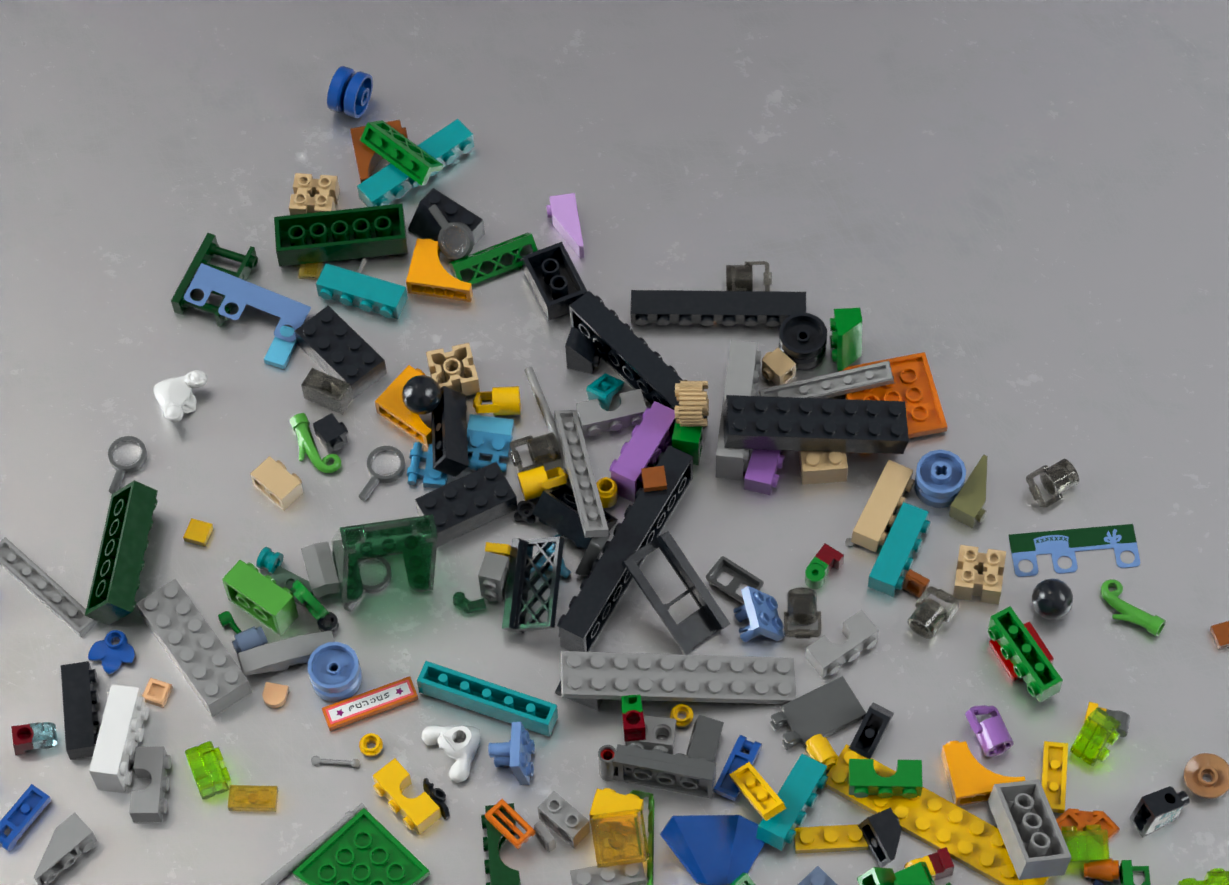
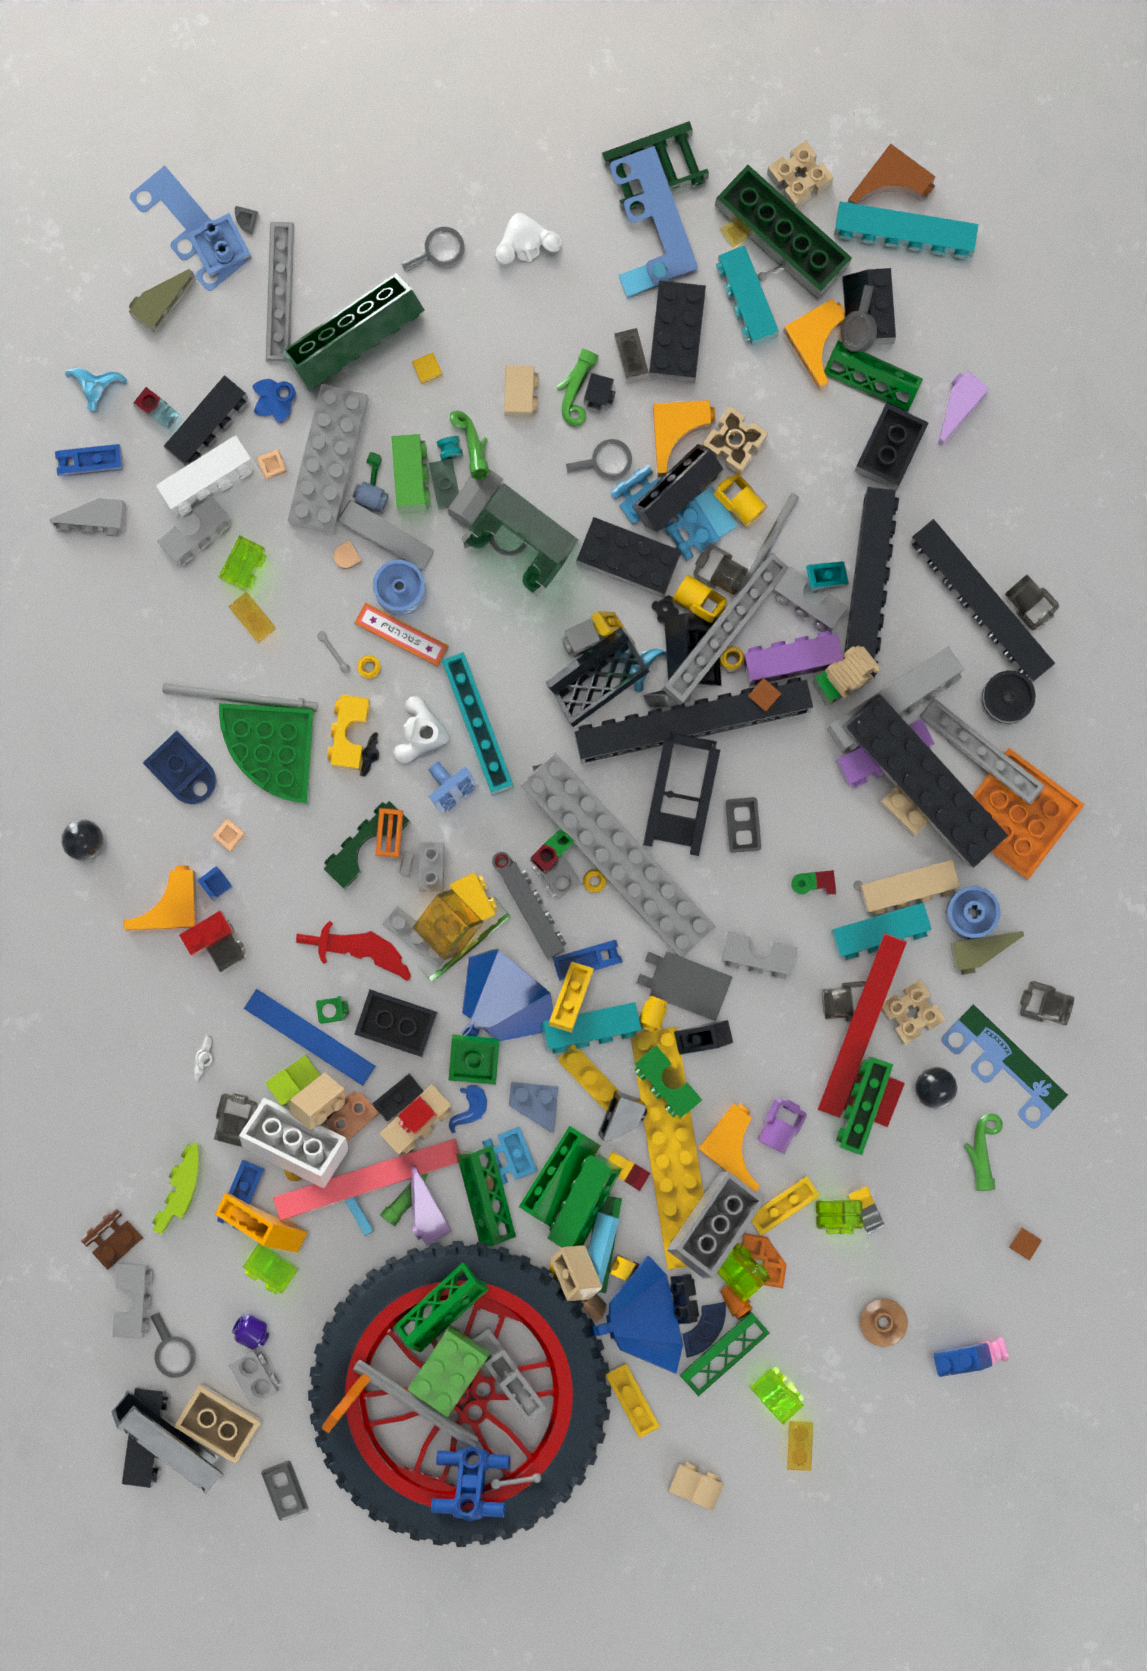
camera: 50 degrees right, 25 degrees up
green tile [289,579,329,621] -> none
black bush [317,612,339,634] -> none
blue wheel [327,66,373,119] -> none
green fence [360,120,444,186] -> none
black piece [402,375,442,415] -> none
clear green arm [453,592,486,614] -> none
black slope [565,327,601,374] -> none
dark grey hinge [686,714,724,762] -> none
medium blue plate [733,586,785,642] -> none
tan brick [762,348,796,386] -> none
clear smoke piece [784,587,821,639] -> none
green slope [829,308,862,371] -> none
dark orange tile [902,569,930,599] -> none
black torso [1130,786,1190,838] -> none
none -> bright green plant [450,410,490,479]
none -> red tile [818,933,907,1118]

